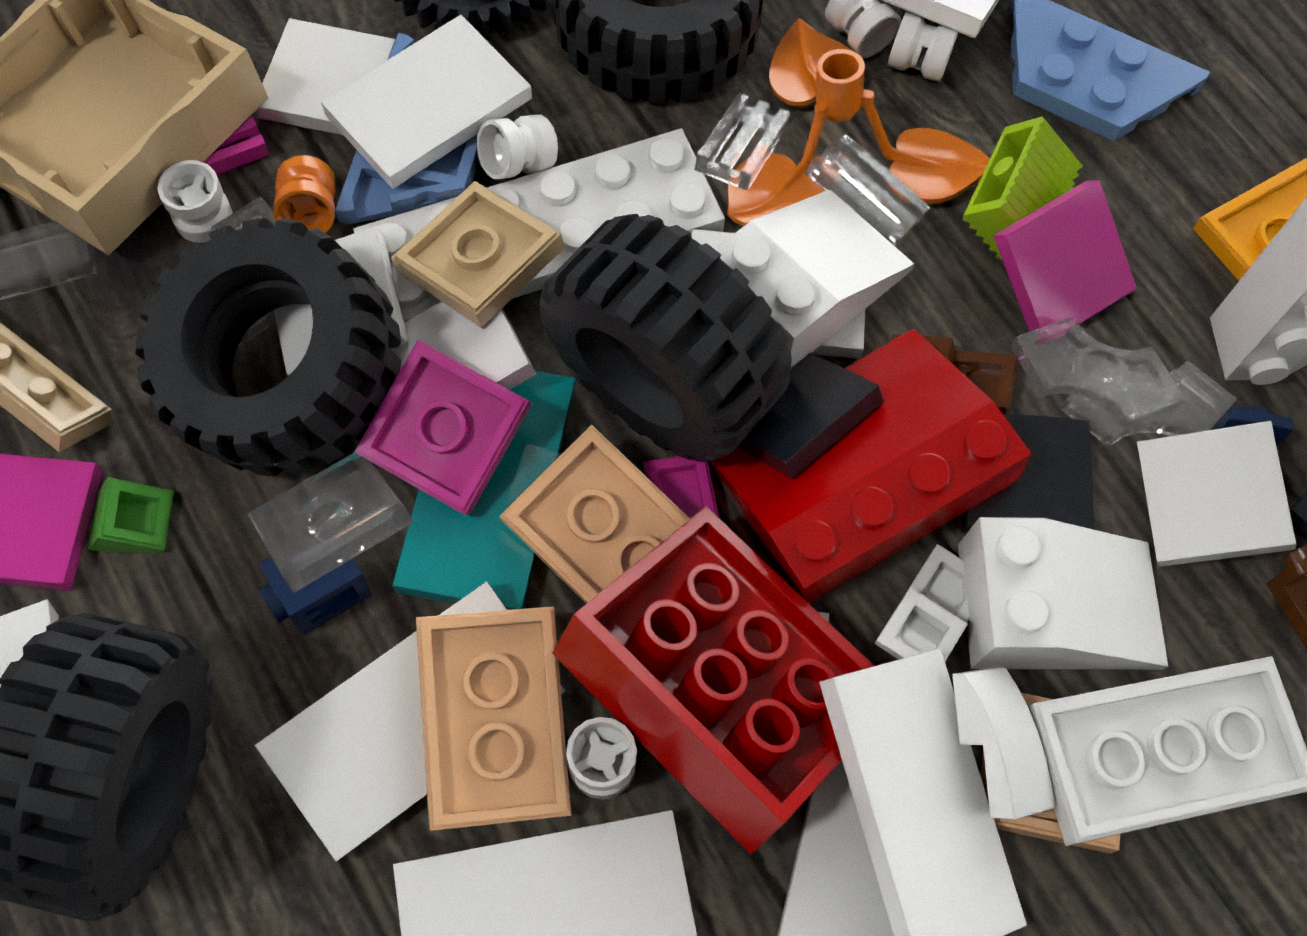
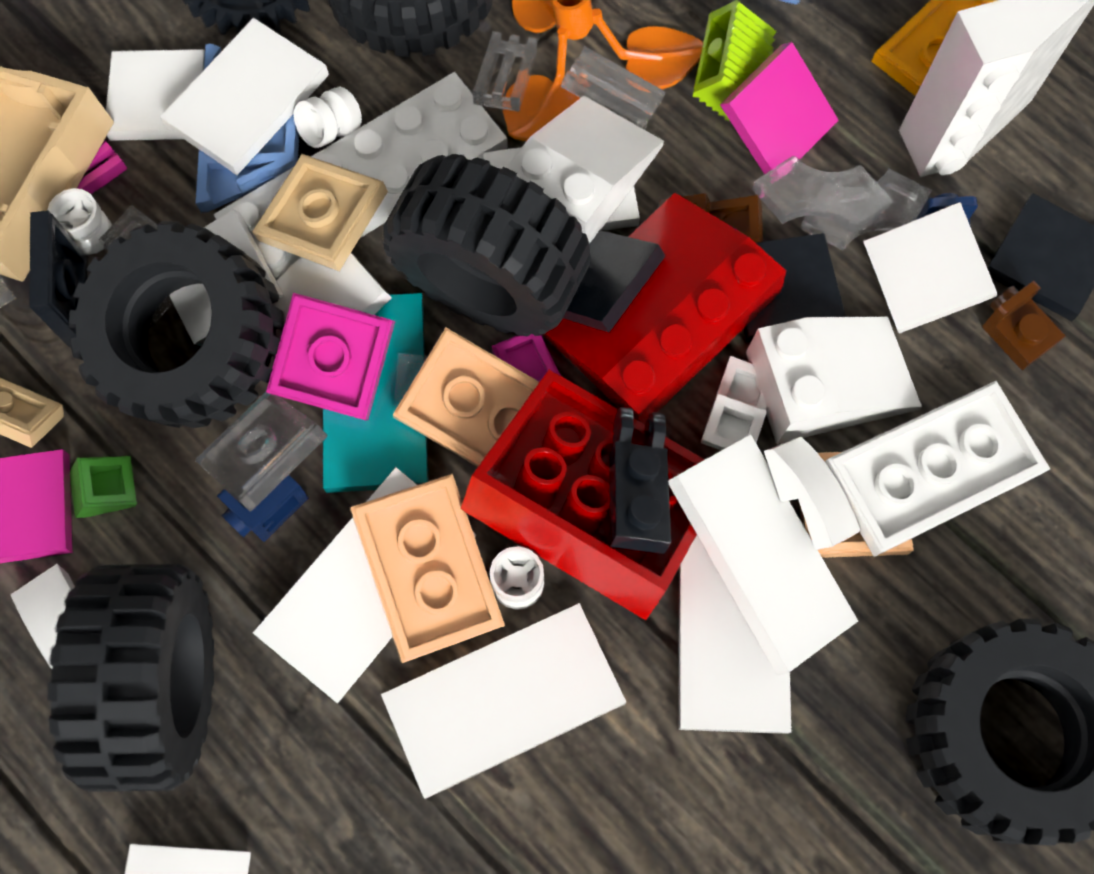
camera: 10 degrees left, 5 degrees up
orange wheel [273,155,336,233] -> none
none -> black tile [29,210,88,347]
none -> black hinge [609,407,671,554]

